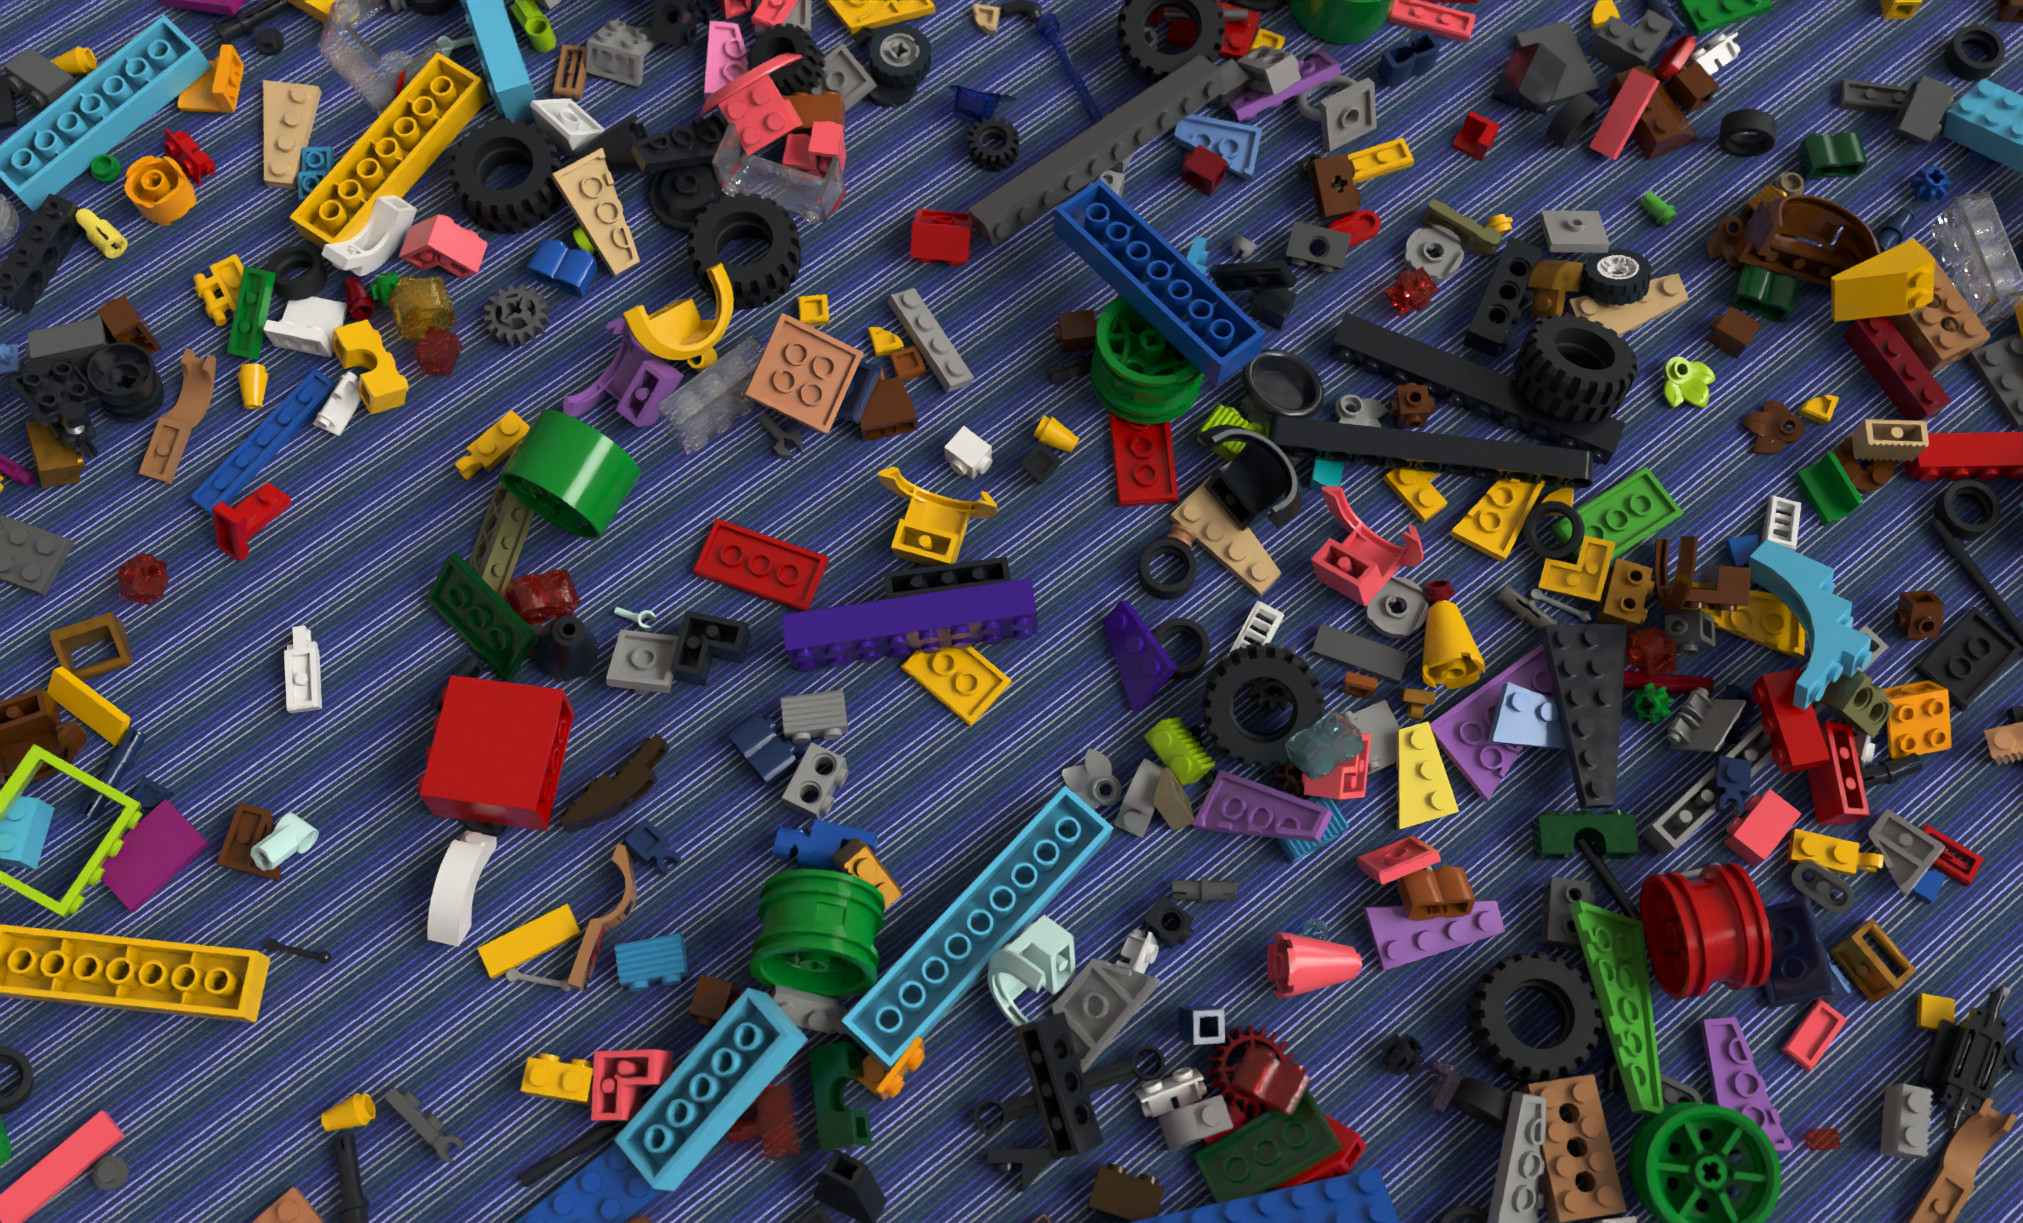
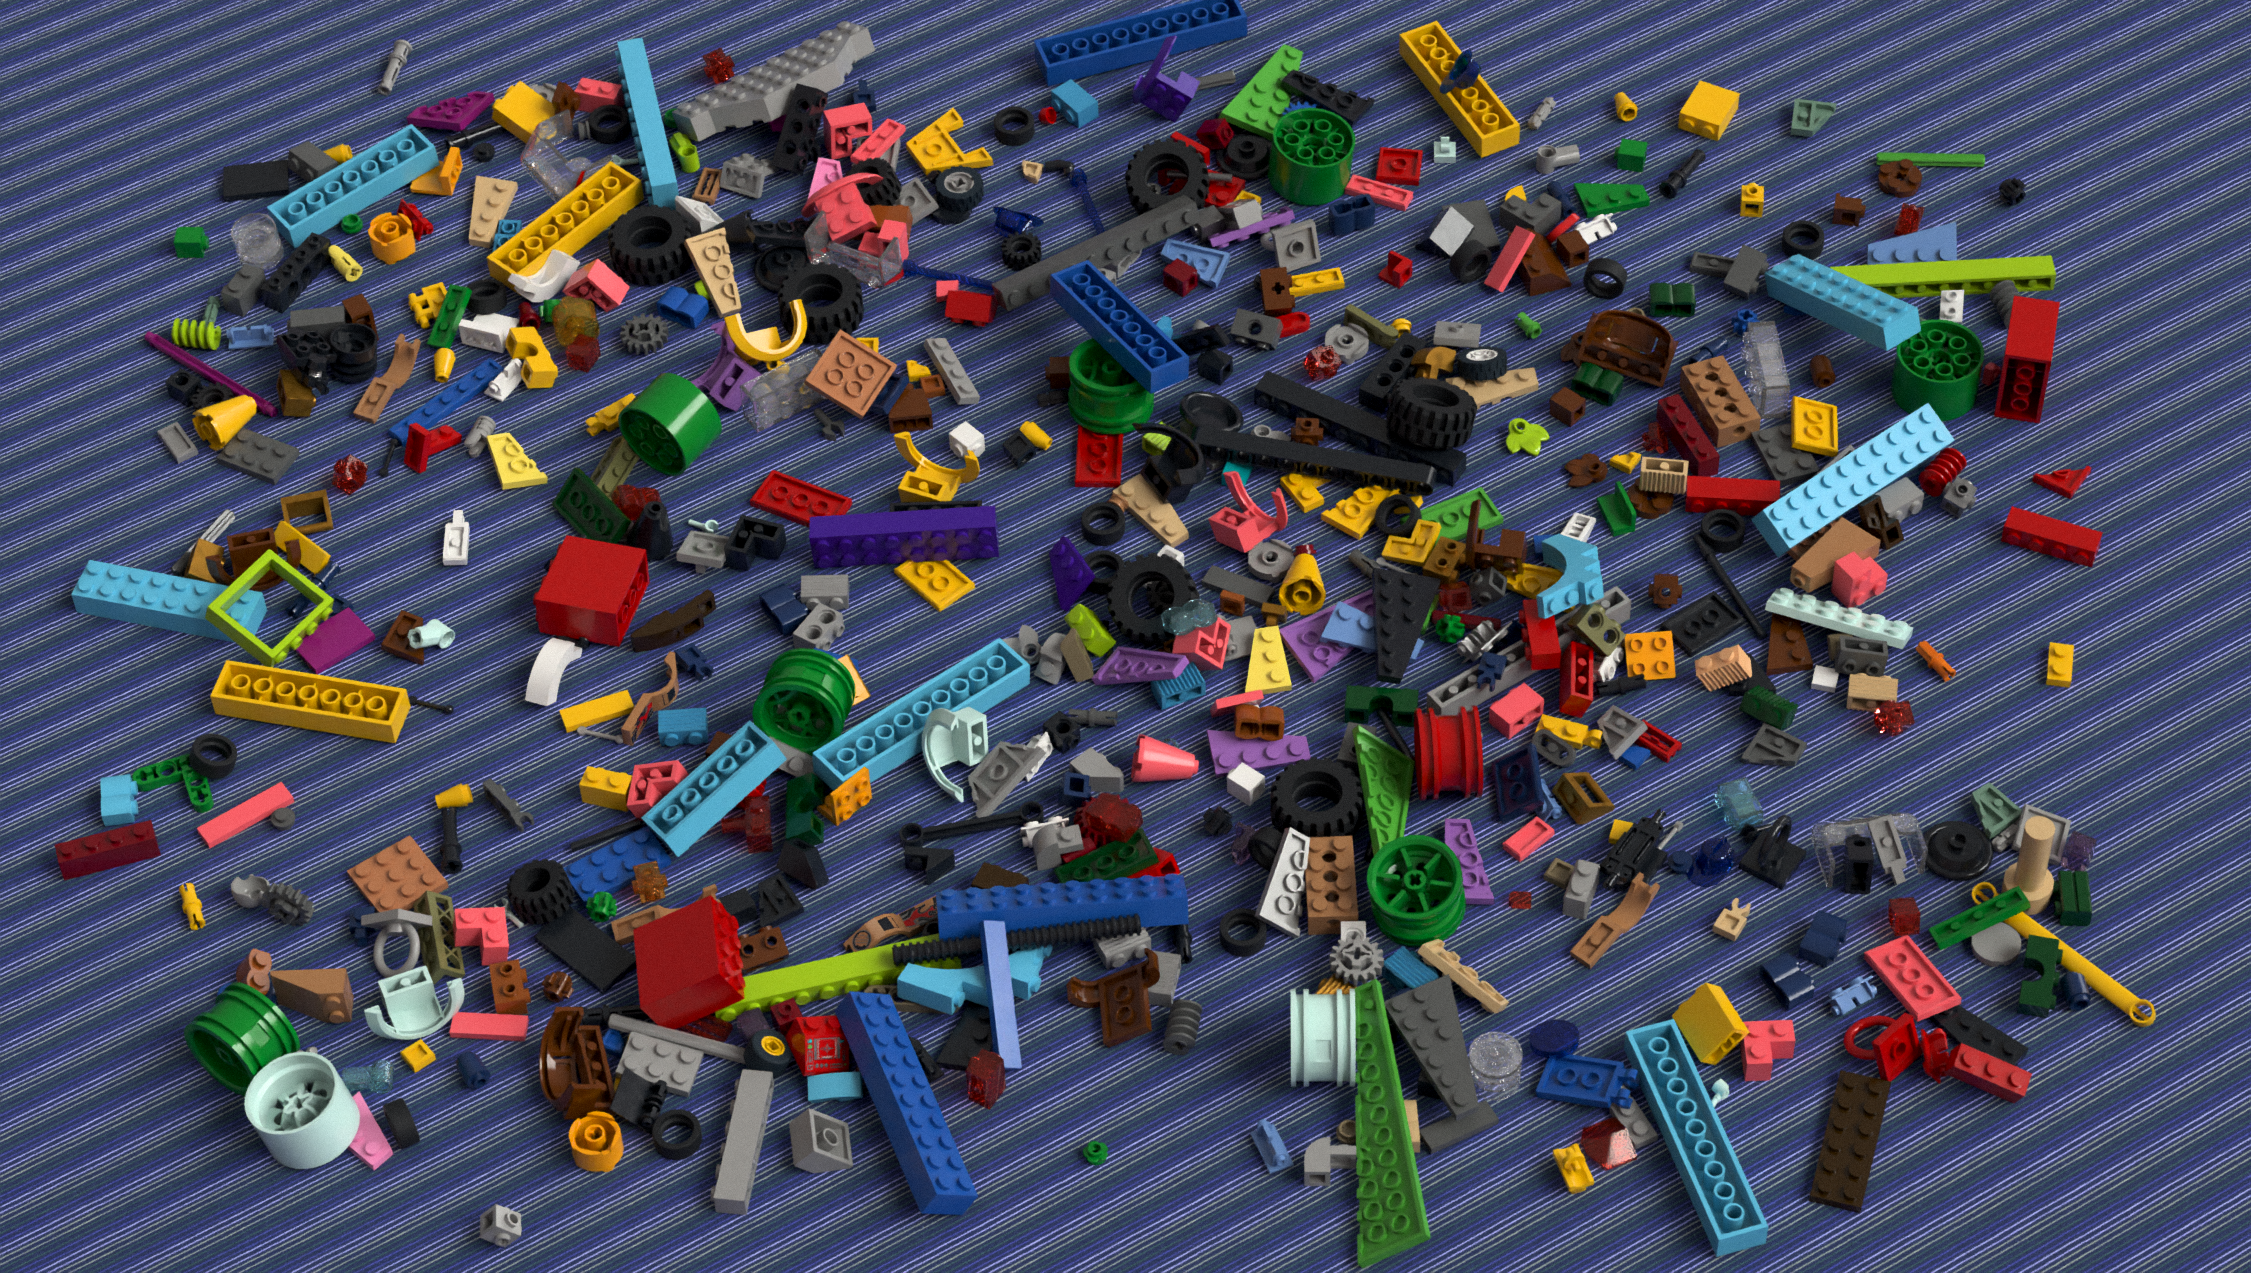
camera: 10 degrees right, 20 degrees down
black brick [1015,1012,1104,1160] -> none
yellow slope [1831,238,1935,322] -> none
none -> black hinge [379,438,399,478]
none -> light grey hinge [464,416,496,458]
none -> light yellow wing [487,433,548,490]
none -> clear blue piece [901,259,995,290]
none -> coral tile [936,280,959,302]
none -> light grey slope [1069,747,1124,792]
none -> white brick [1226,762,1265,806]
none -> dark tan tile [1543,858,1574,890]
none -> clear red tile [1642,421,1668,454]

